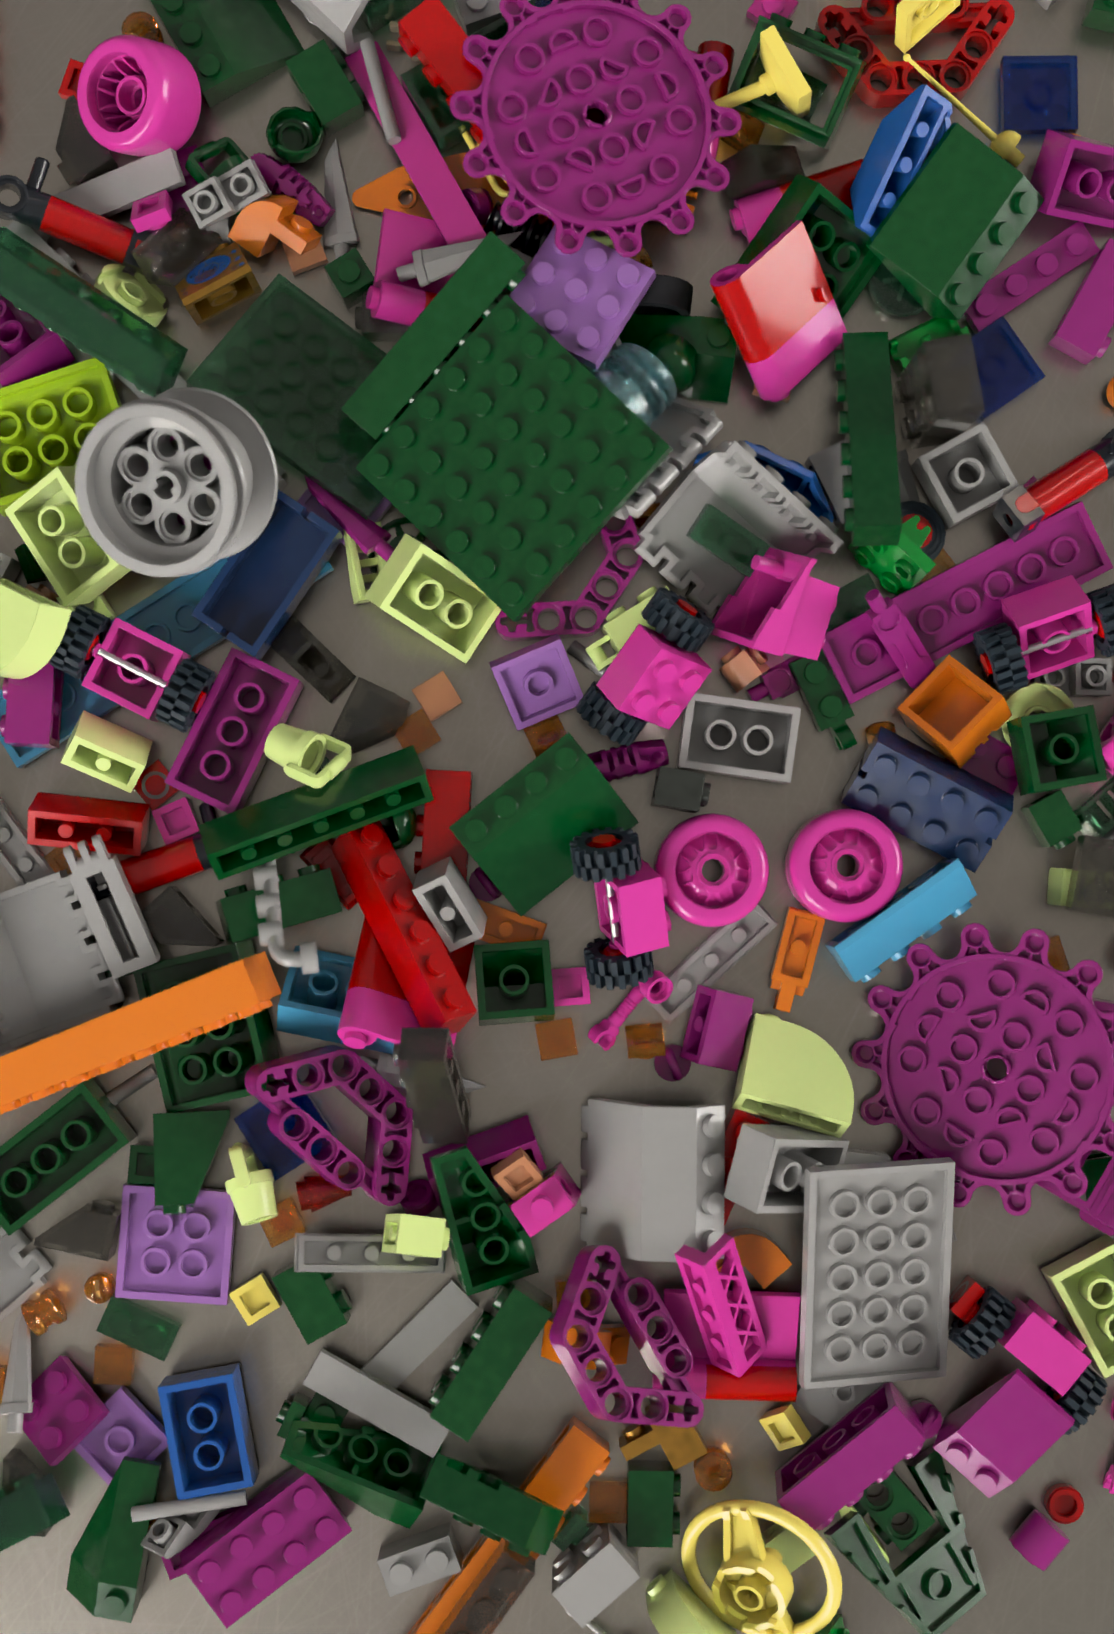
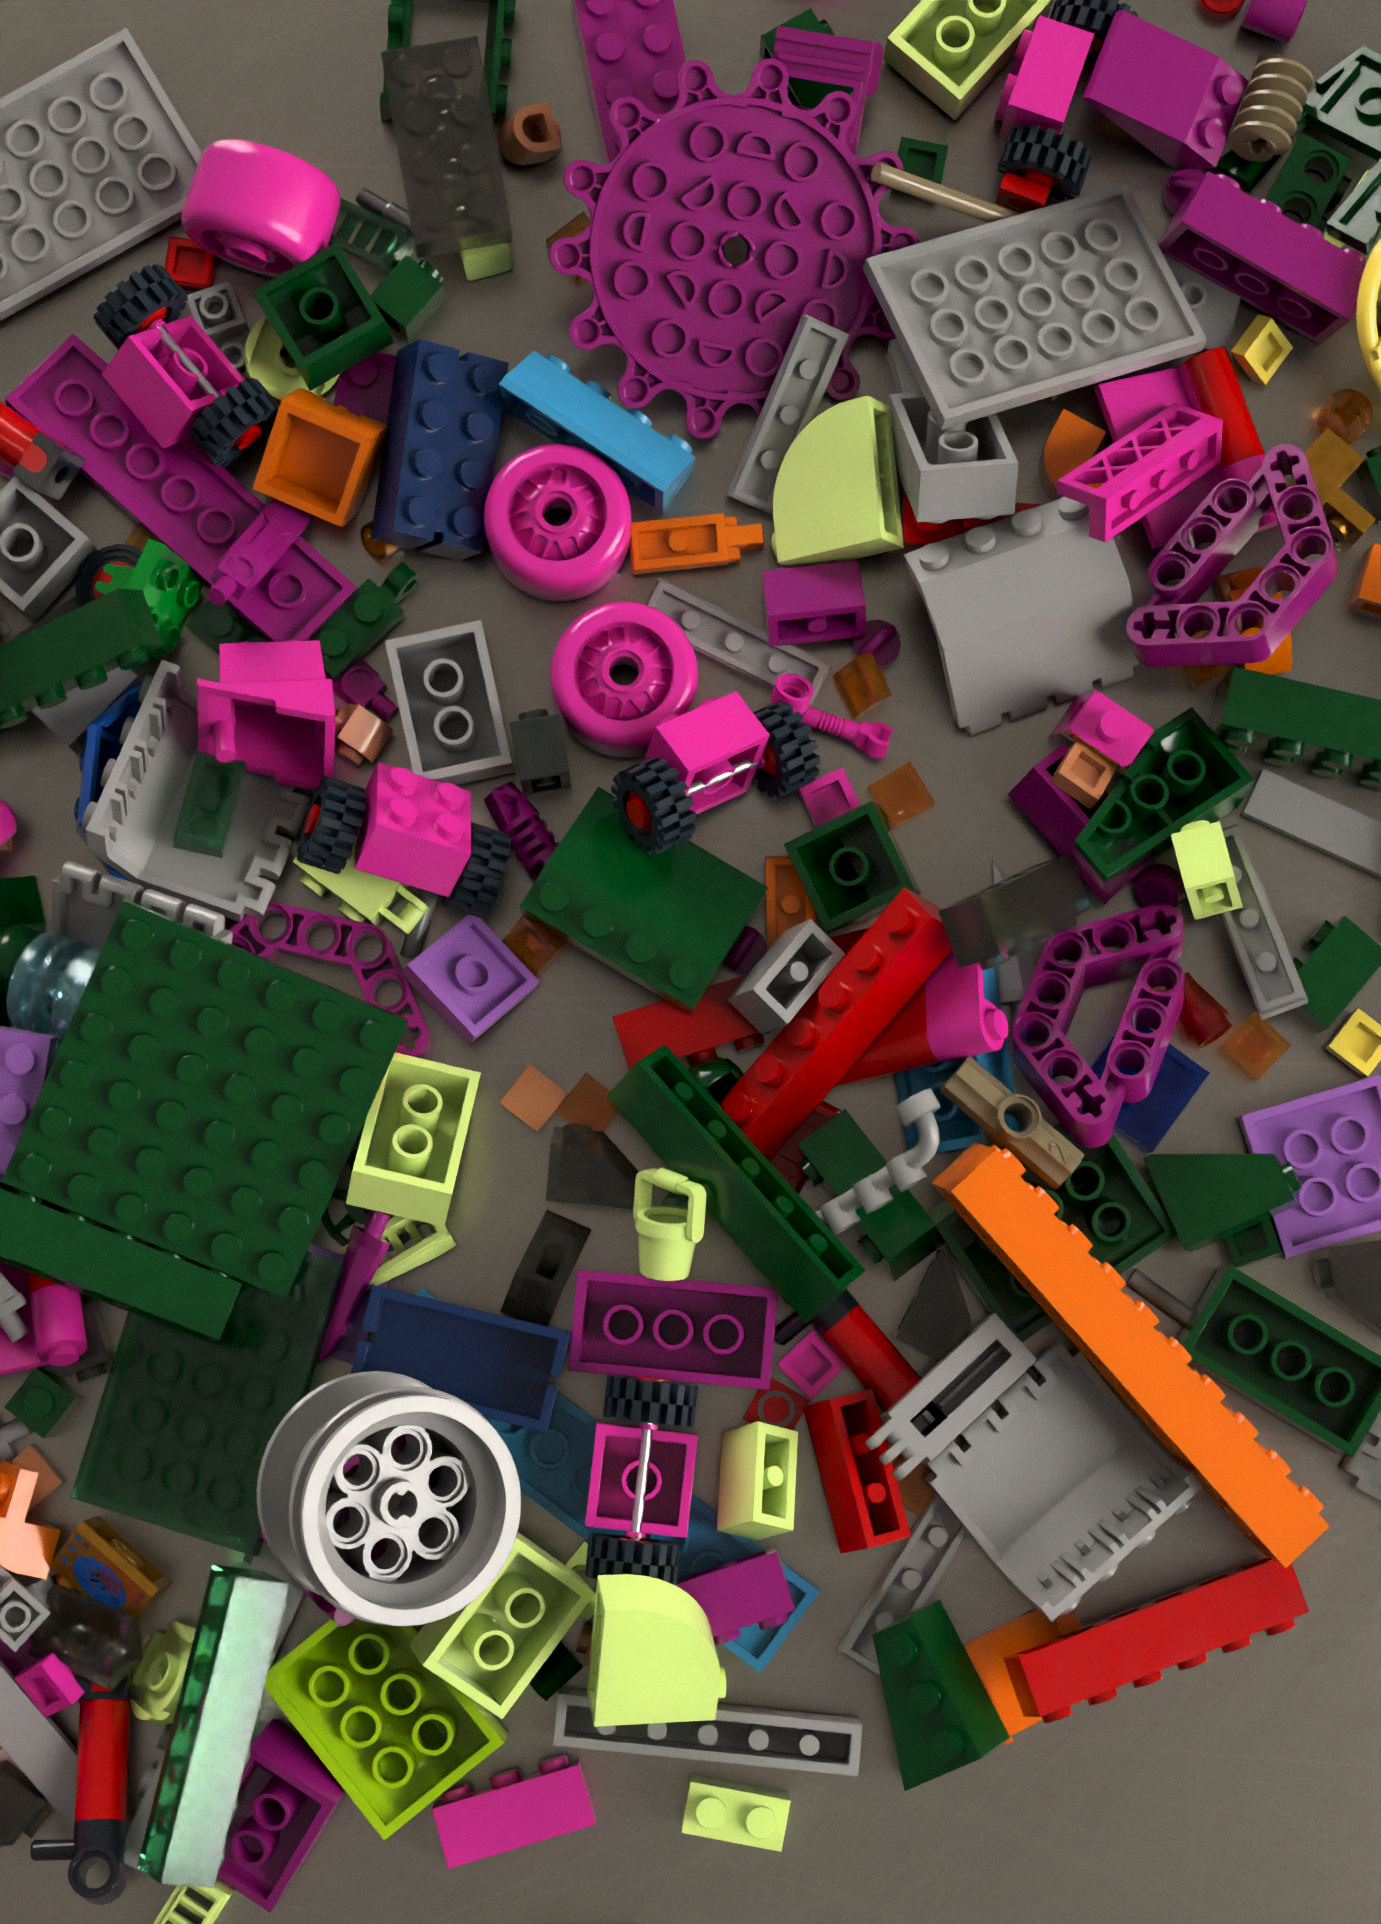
camera: 115 degrees left, 5 degrees down
yellowish green piece [225,1142,278,1226] -> none
none -> light grey tile [726,314,849,514]
none -> dark tan bar [871,162,1020,223]
none -> dark green plate [891,137,948,189]
none -> dark tan piece [939,1056,1085,1190]
none -> dark tan piece [1229,53,1314,163]

